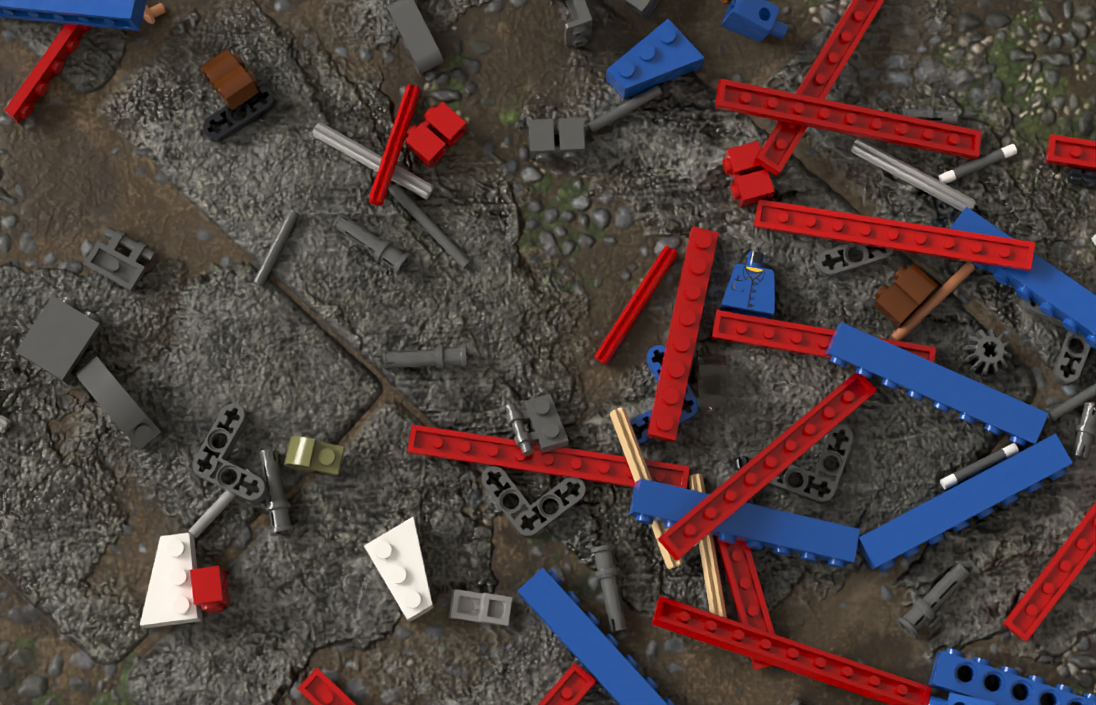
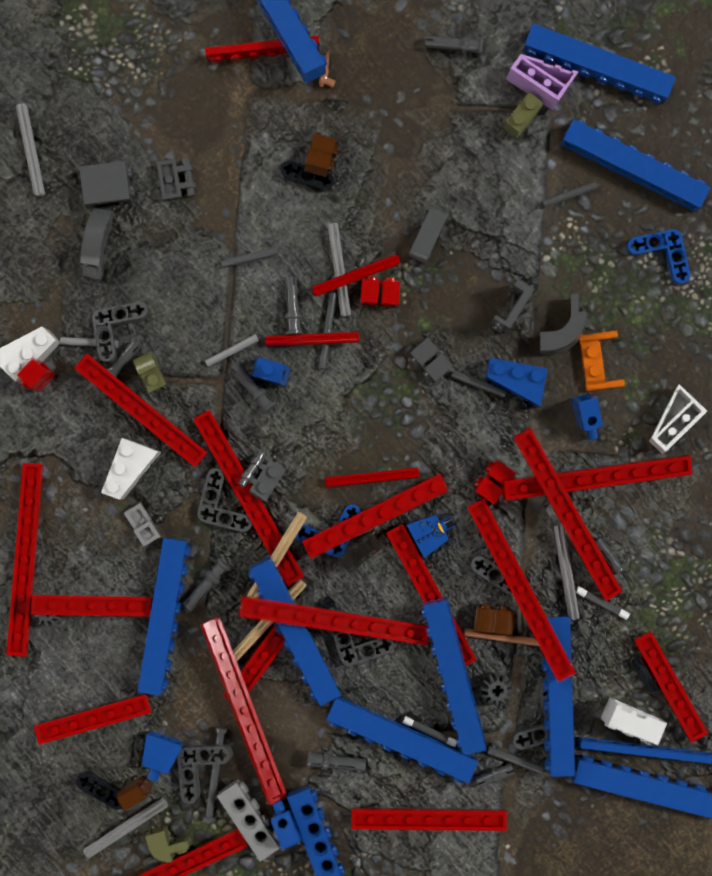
camera: 50 degrees right, 10 degrees up
none -> red plate [74,354,207,467]
none -> light grey bar [205,334,259,367]
none -> blue torso [251,357,291,387]
none -> red axle [265,332,360,347]

